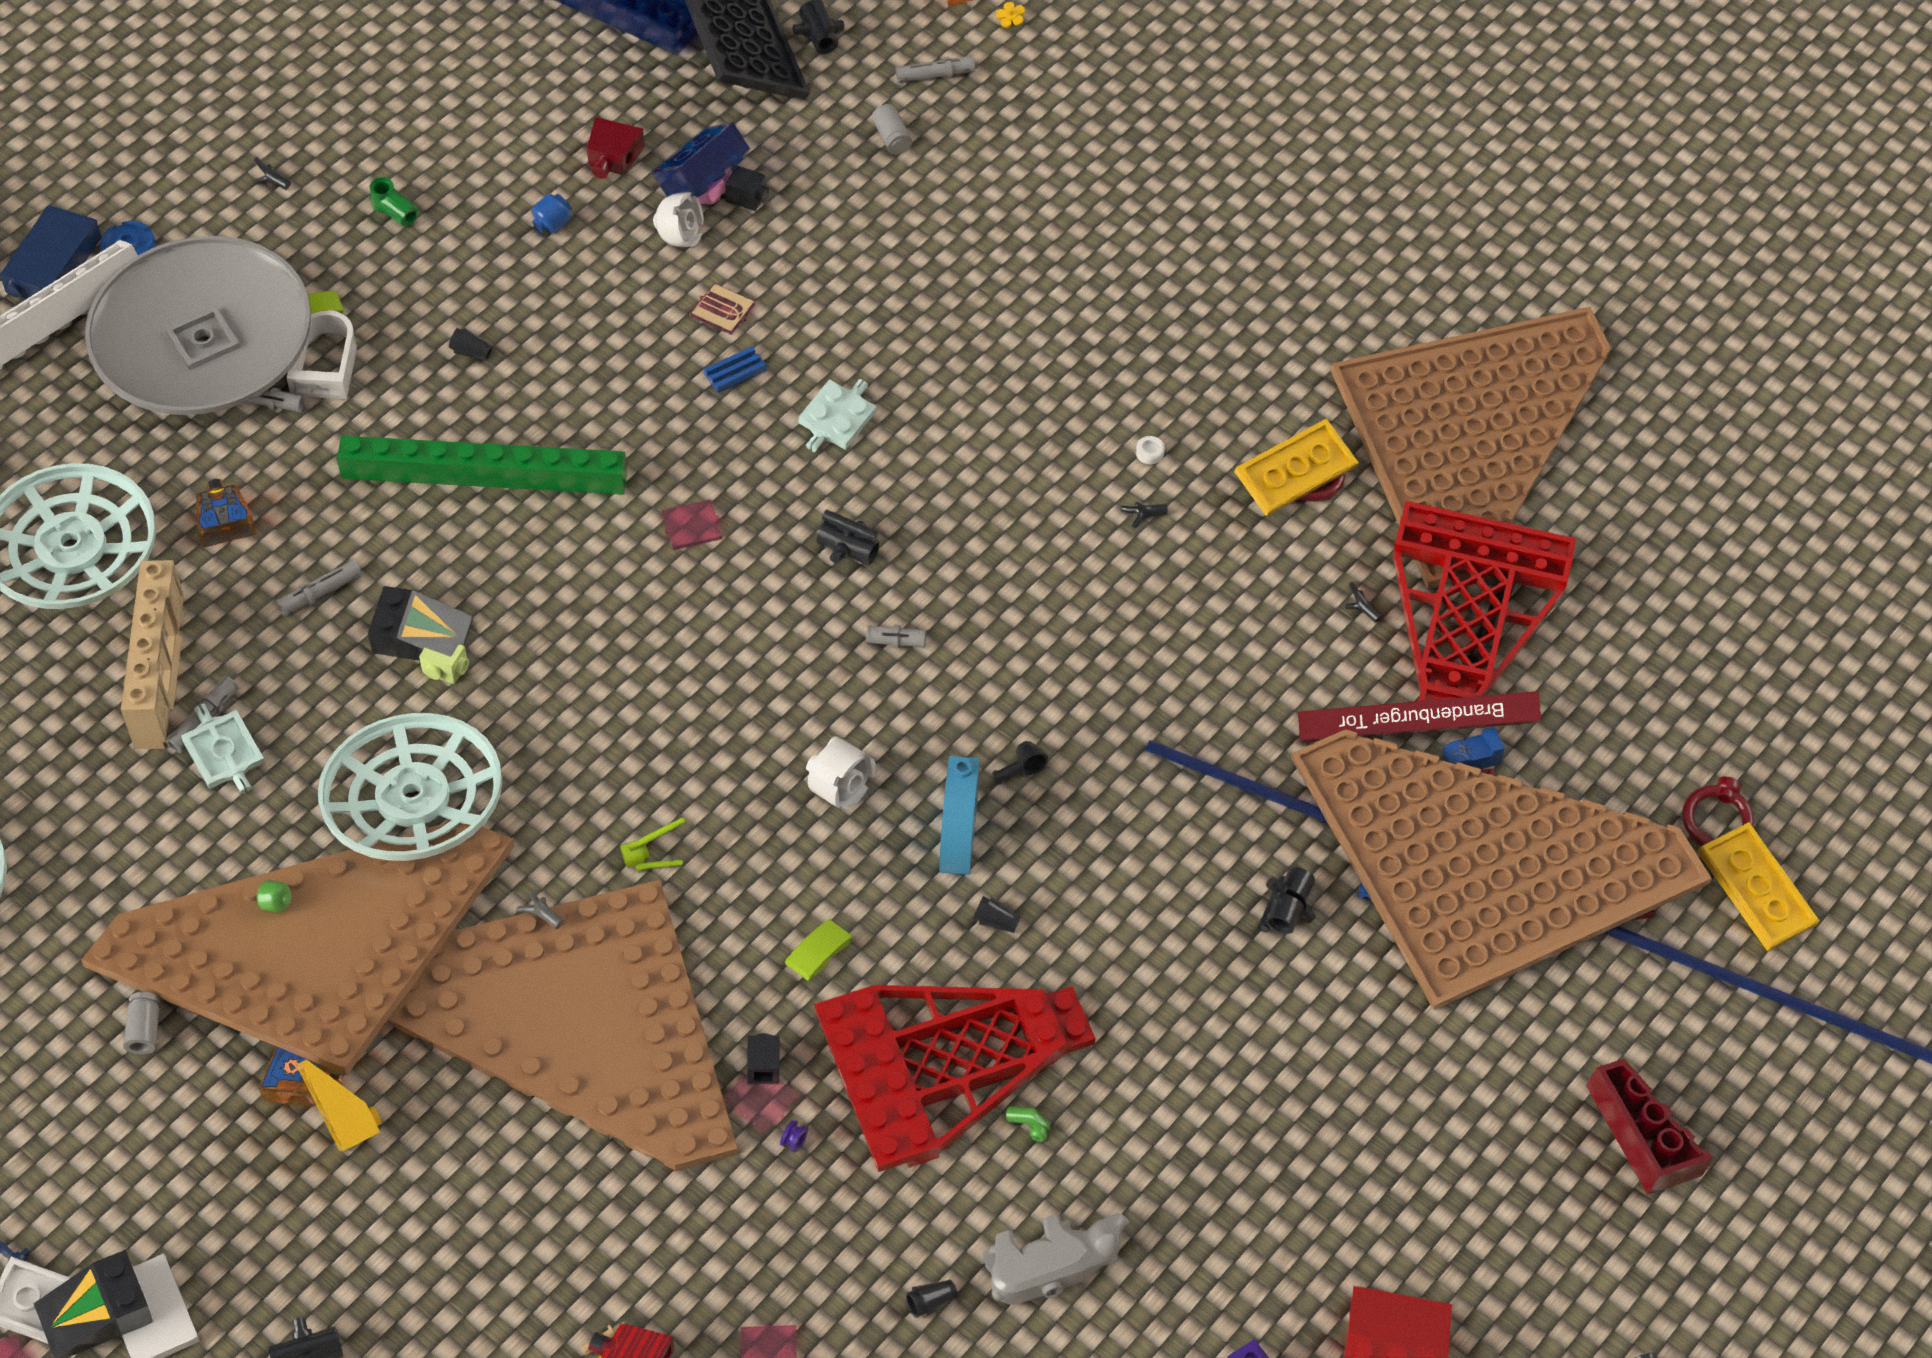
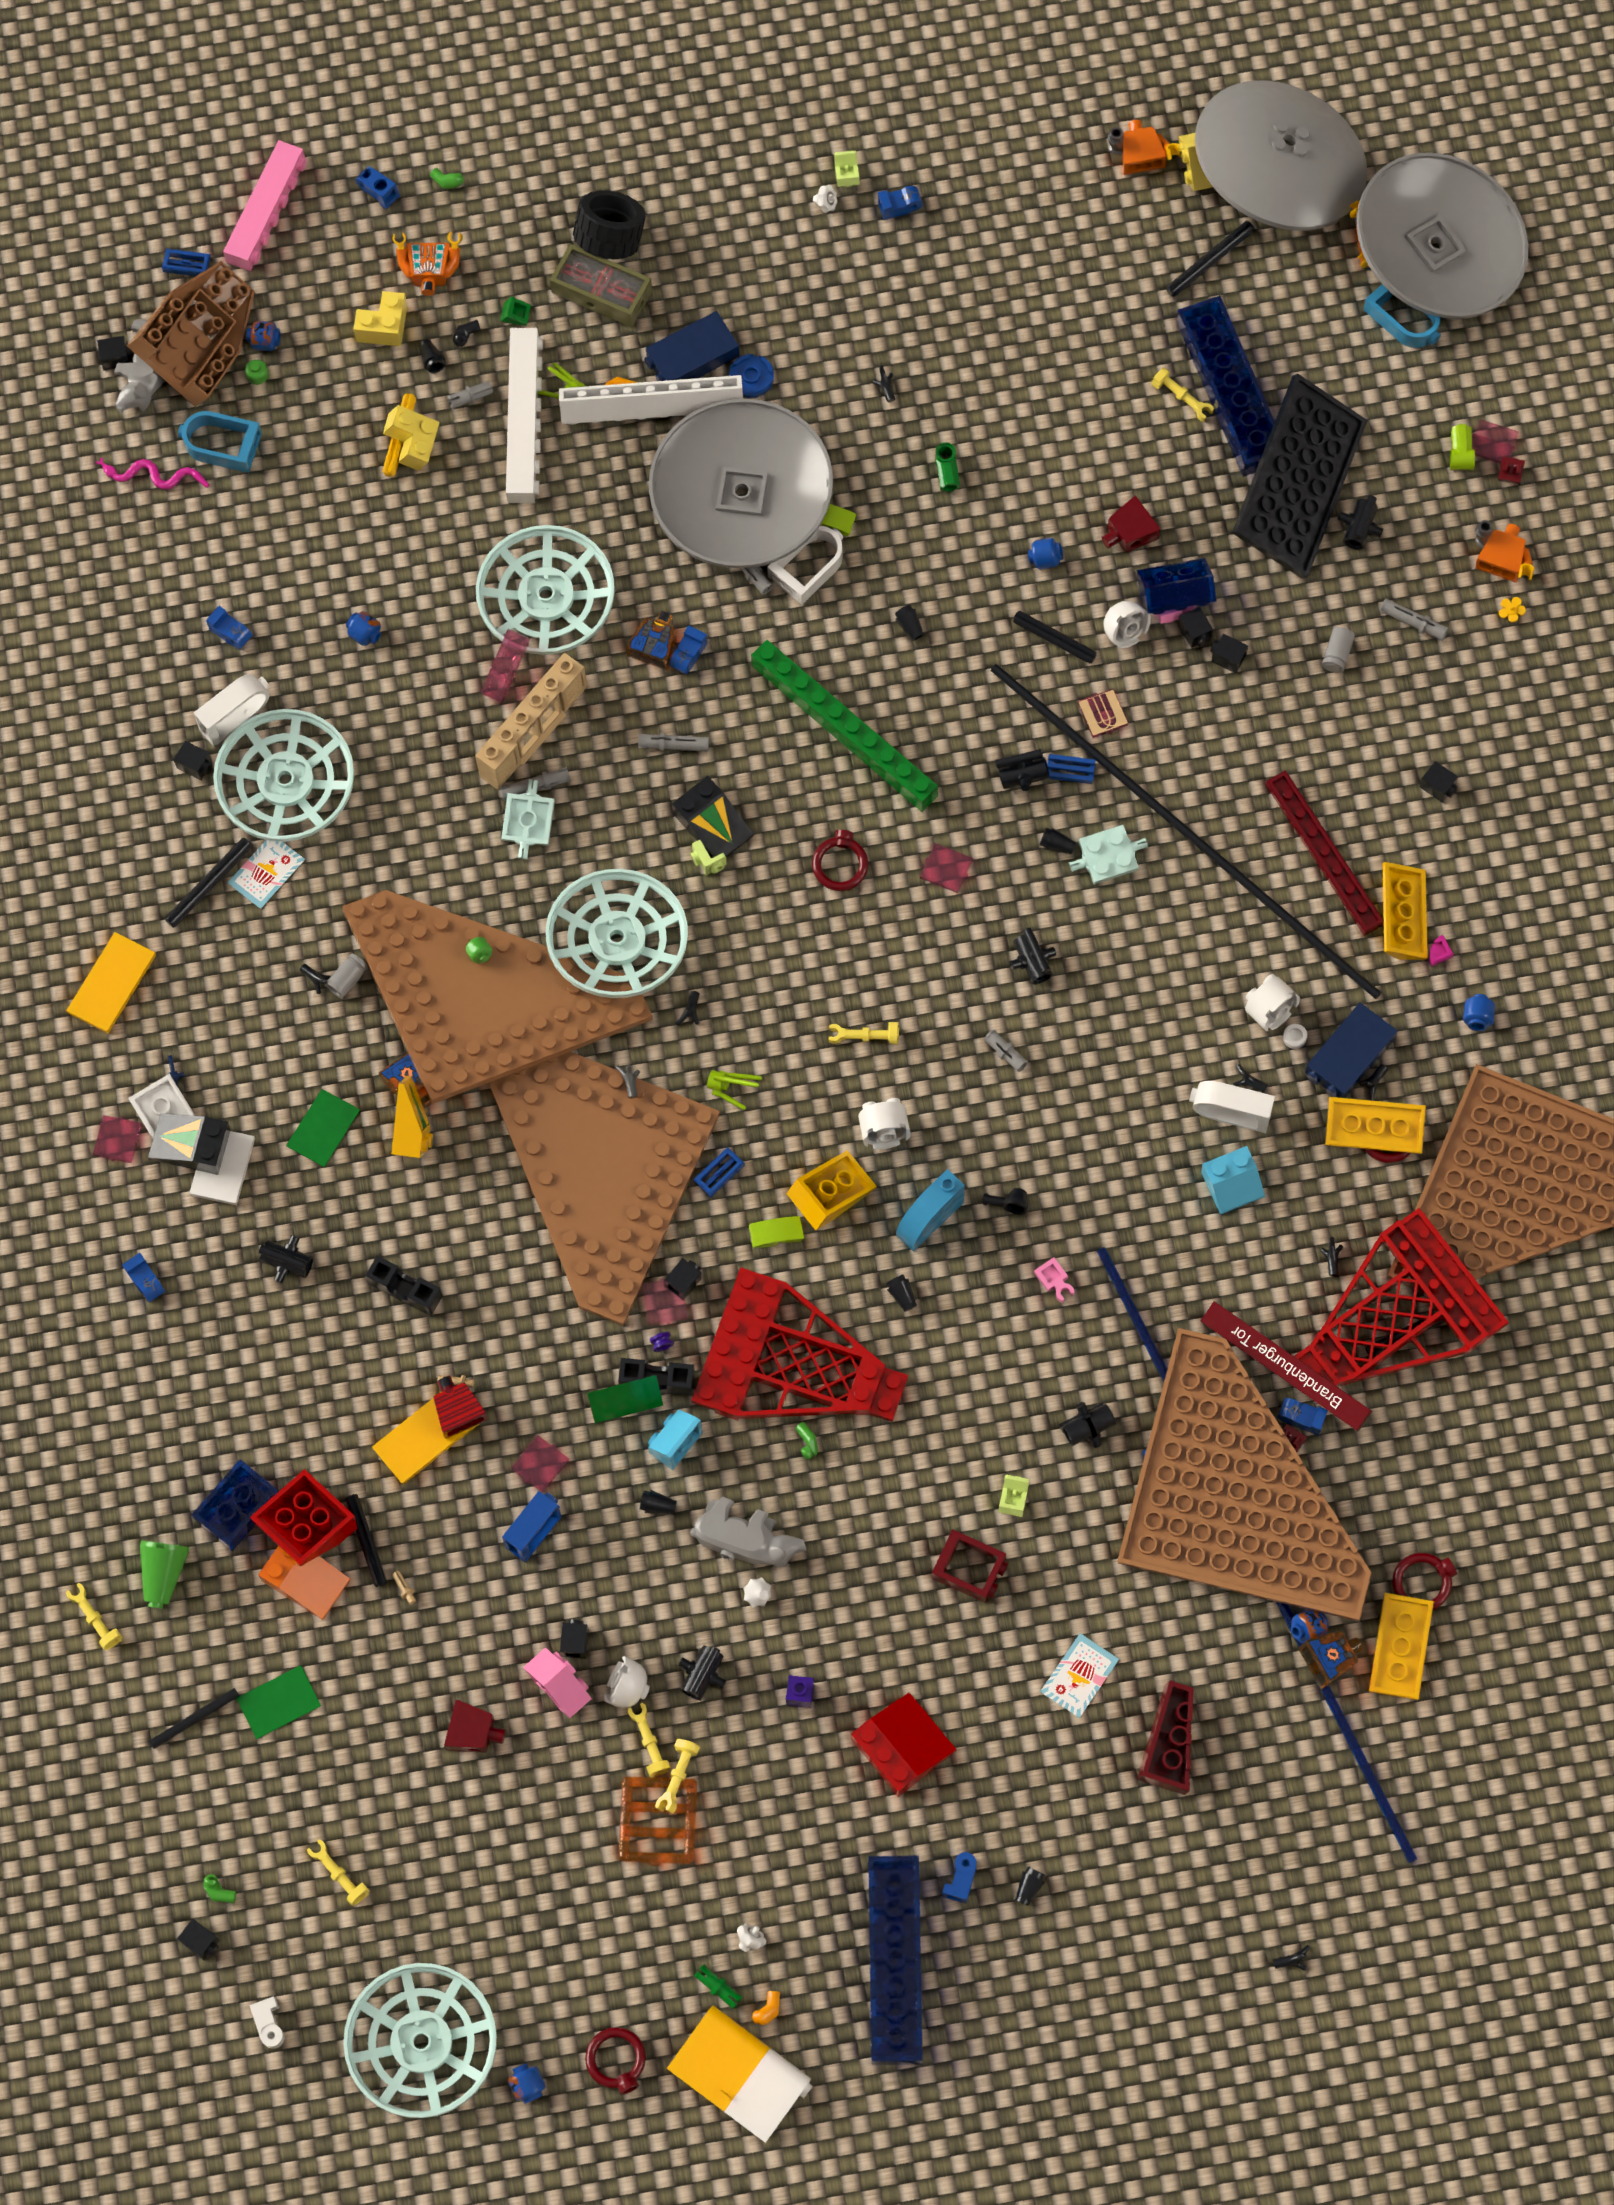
camera: 45 degrees right, 15 degrees up
none -> green sticker [286,1089,360,1167]
none -> black bar [300,964,331,994]
none -> black arch [365,1256,443,1316]
none -> clear pink tile [481,629,530,703]
none -> green sticker [587,1375,664,1423]
none -> black arch [618,1358,695,1396]
none -> medium azure slope [648,1409,703,1471]
none -> blue leg [669,625,708,674]
none -> black bar [675,991,700,1026]
none -> blue tile [693,1147,745,1198]
none -> white piece [744,1577,771,1608]
none -> yellow slope [786,1150,877,1230]
none -> dark red piece [812,830,868,891]
none -> white piece [813,185,838,213]
none -> light yellow piece [828,1022,899,1045]
none -> yellowish green bracket [834,151,860,187]
none -> blue leg [878,186,923,220]
none -> dark red window [932,1529,1009,1603]
none -> black piece [991,664,1382,999]
none -> black pin [996,749,1050,791]
none -> yellowish green bracket [998,1475,1029,1517]
none -> black axle [1013,611,1097,664]
none -> bright pink plate [1034,1257,1074,1303]
none -> black cone [1039,828,1076,855]
none -> sticker [1040,1633,1119,1718]
none -> light yellow piece [1151,367,1214,422]
none -> white window [1189,1081,1275,1133]
none -> medium azure slope [1201,1146,1265,1215]
none -> black brick [1210,634,1248,674]
none -> white brick [1245,974,1300,1031]
none -> dark red tile [1265,770,1384,936]
none -> blue head [1291,1610,1329,1645]
none -> torso [1298,1631,1363,1690]
none -> dark blue brick [1305,1002,1398,1098]
none -> black bar [1359,1064,1388,1101]
none -> yellow slope [1383,862,1428,960]
none -> black brick [1420,761,1458,803]
none -> dark pink tile [1429,935,1454,967]
none -> blue head [1463,994,1495,1031]

